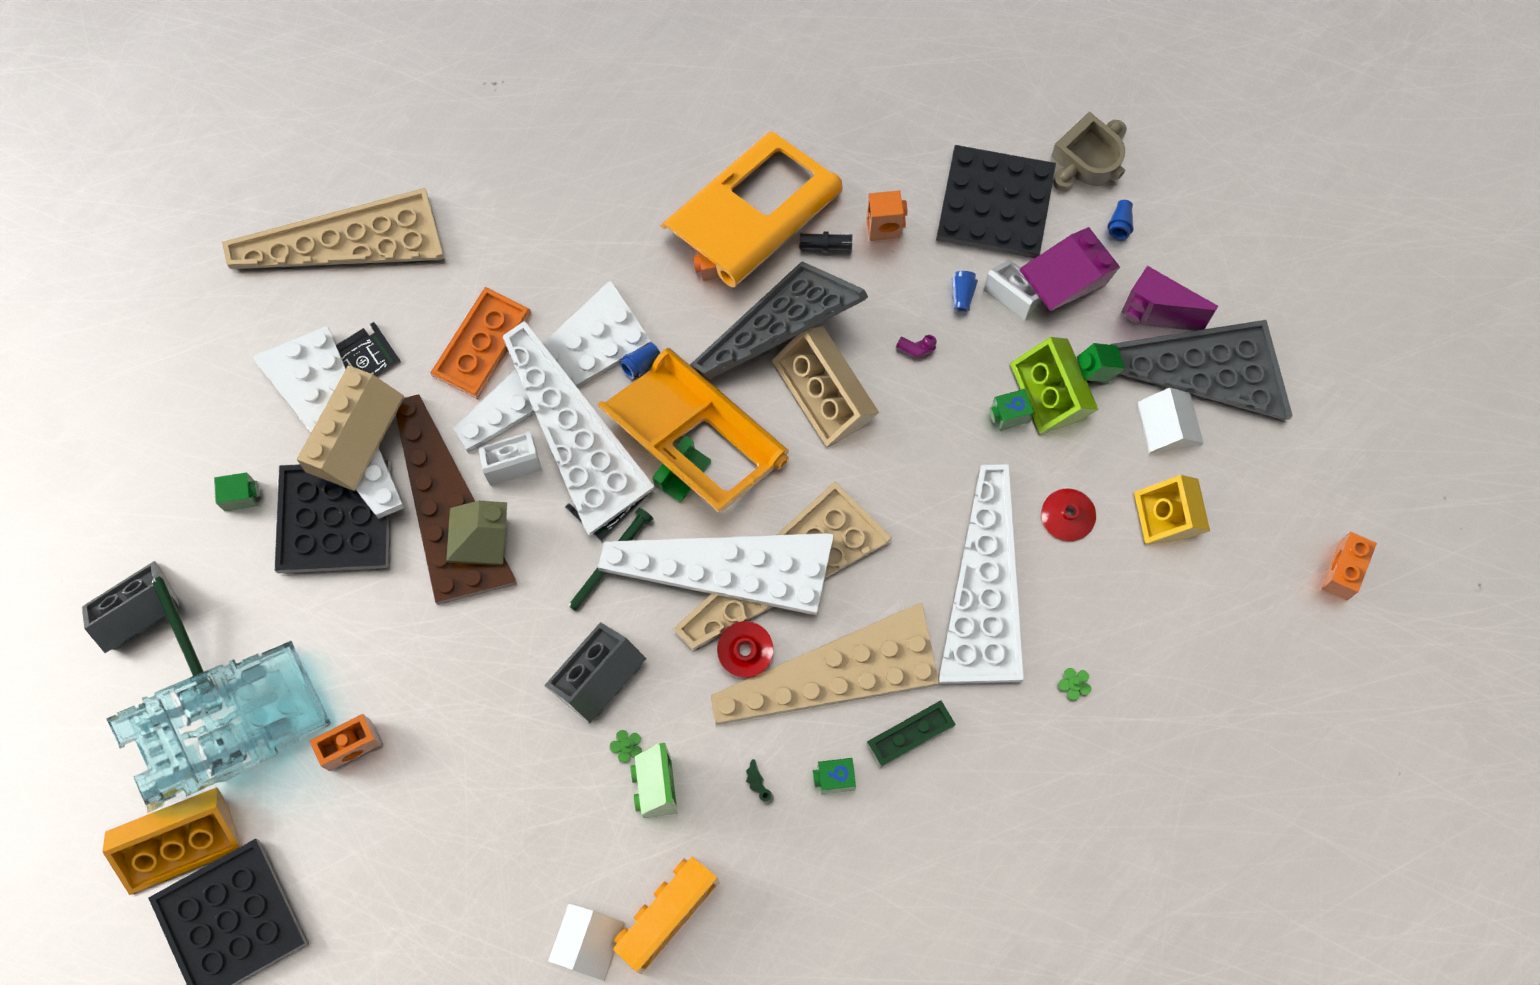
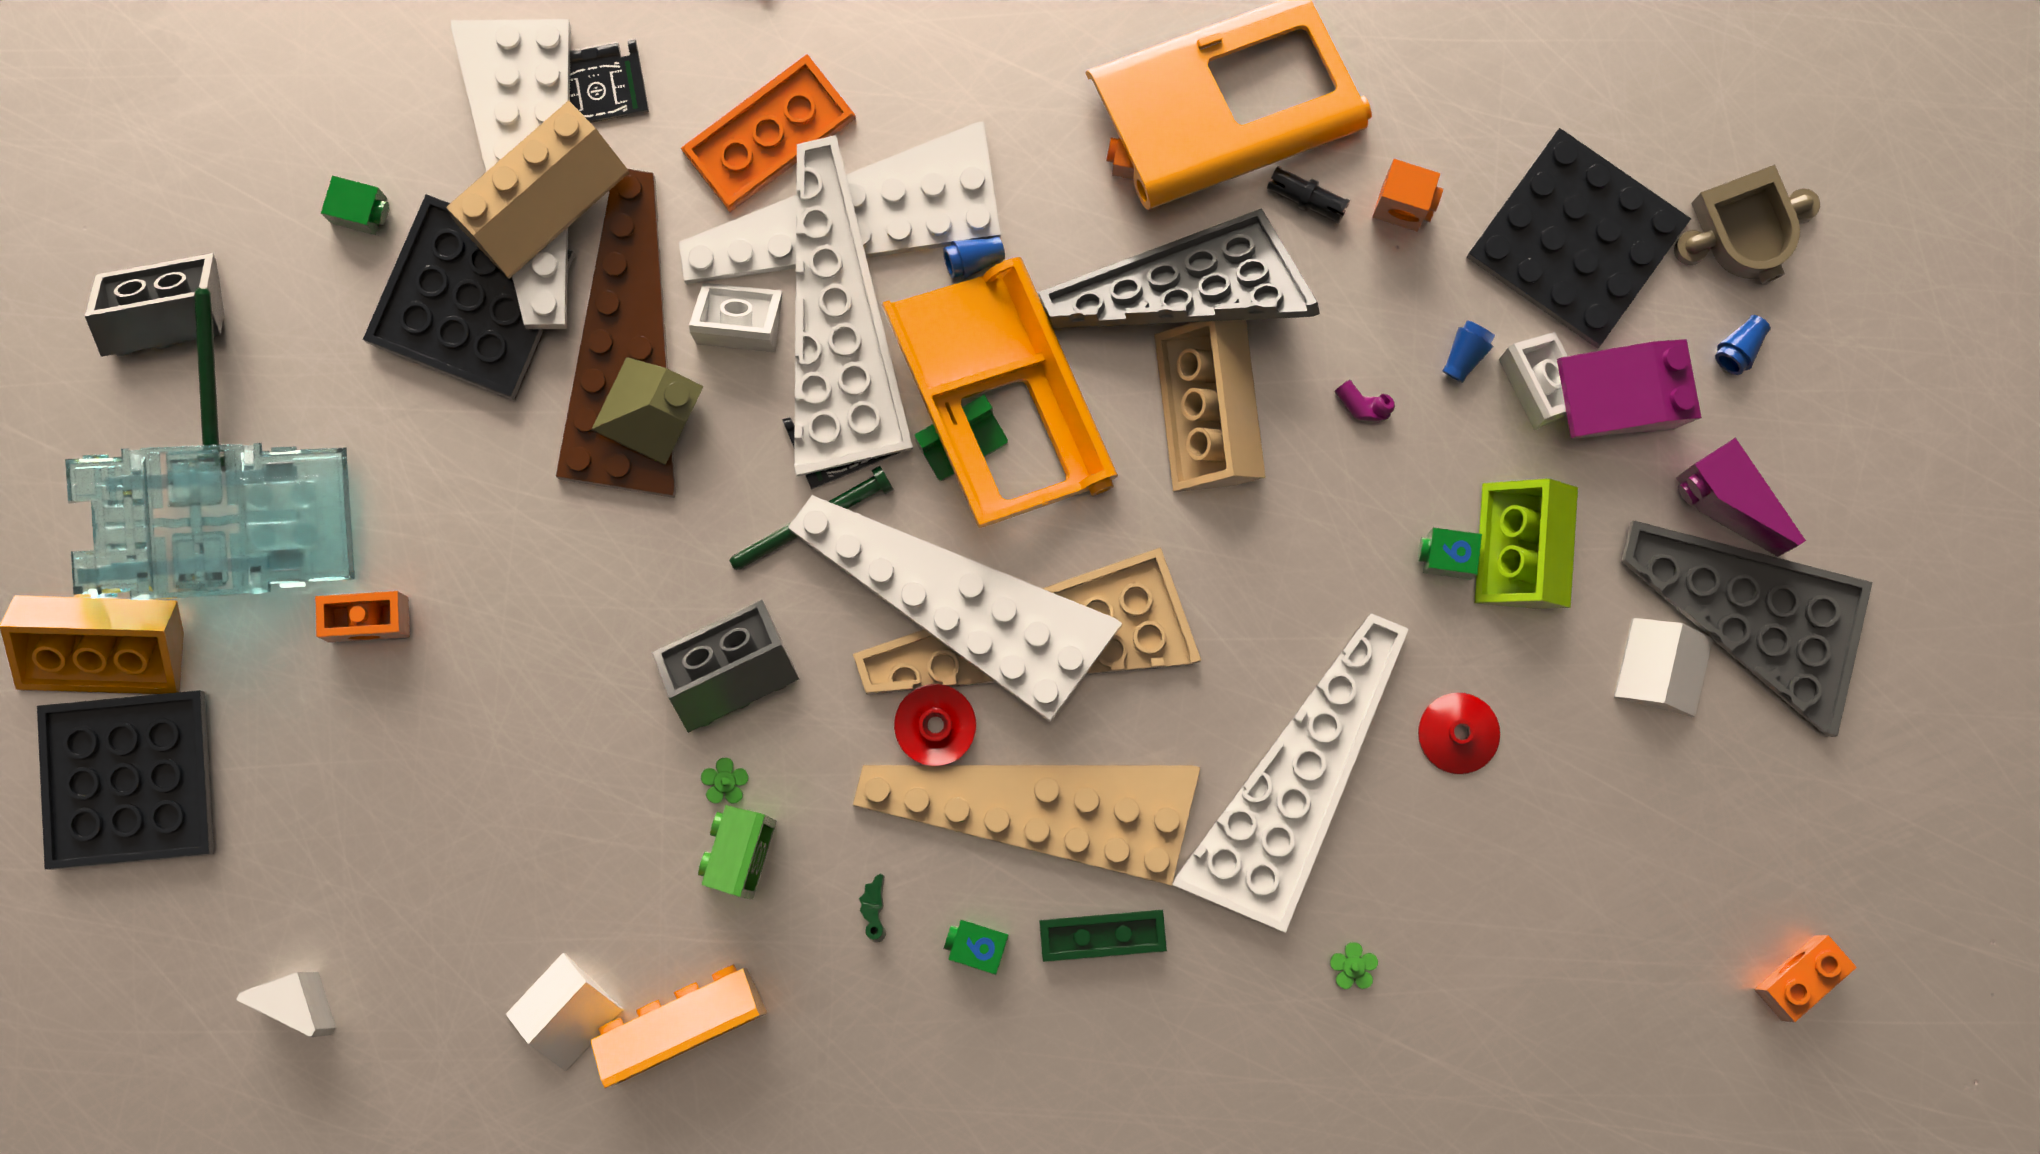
camera: 25 degrees right, 10 degrees up
green brick [1077,343,1125,382] -> none
yellow slope [1134,475,1210,544] -> none

